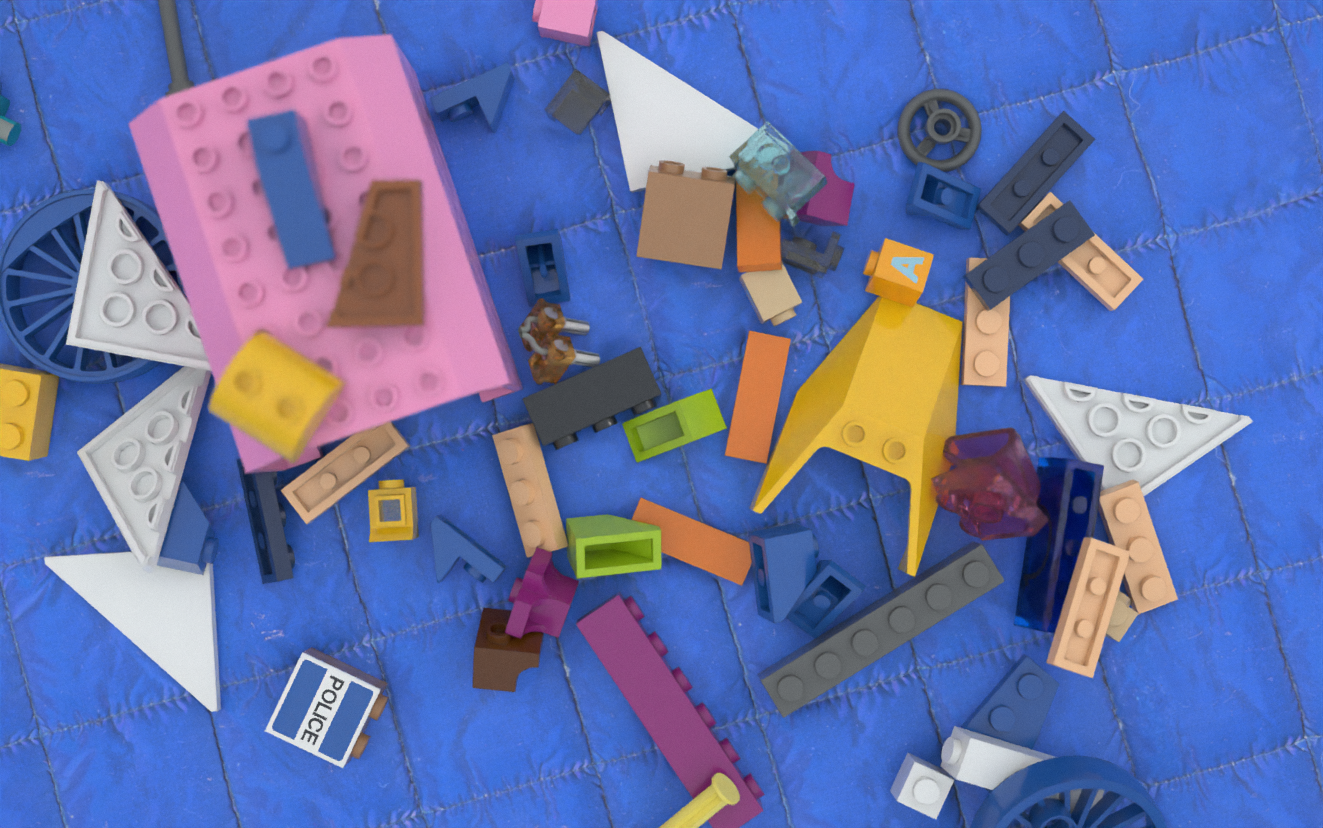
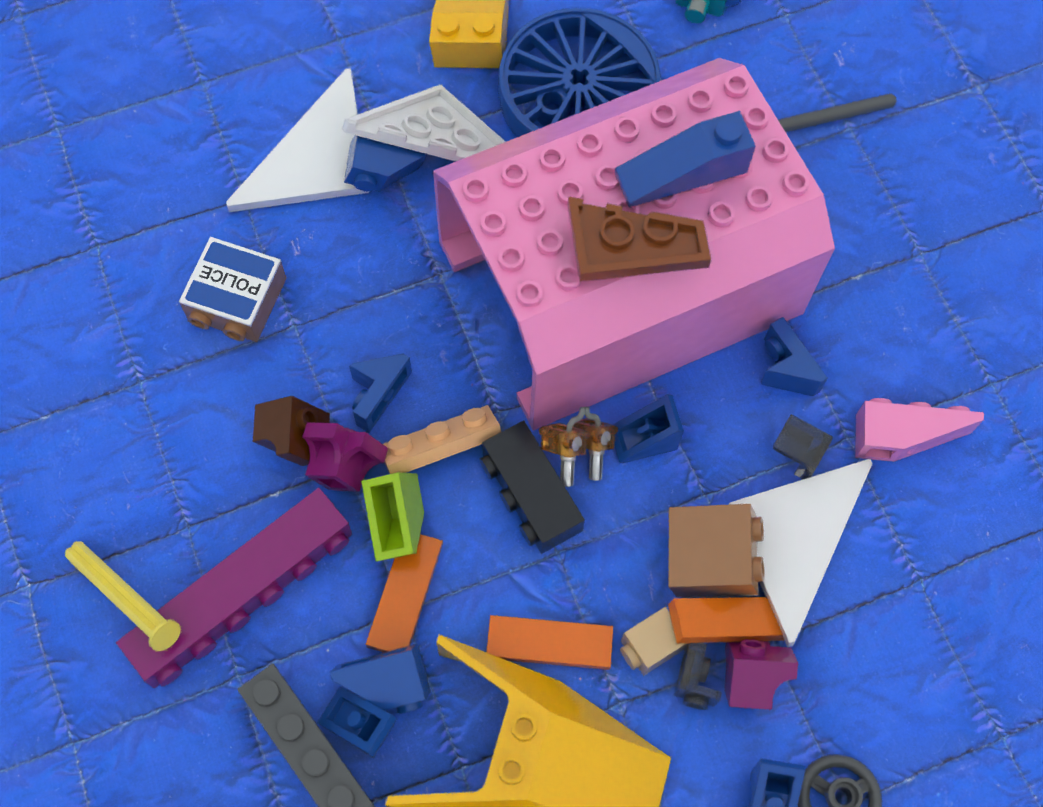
camera: 85 degrees right, 20 degrees down
white tile [66,180,212,371] -> none
yellow brick [209,331,347,463] -> none
dark blue plate [236,458,295,584] -> none
light nougat plate [280,421,410,524] -> none
yellow window [368,479,419,542] -> none
lime slope [622,388,727,463] -> none
clear light blue bracket [729,121,828,227] -> none
light orange brick [863,238,934,307] -> none

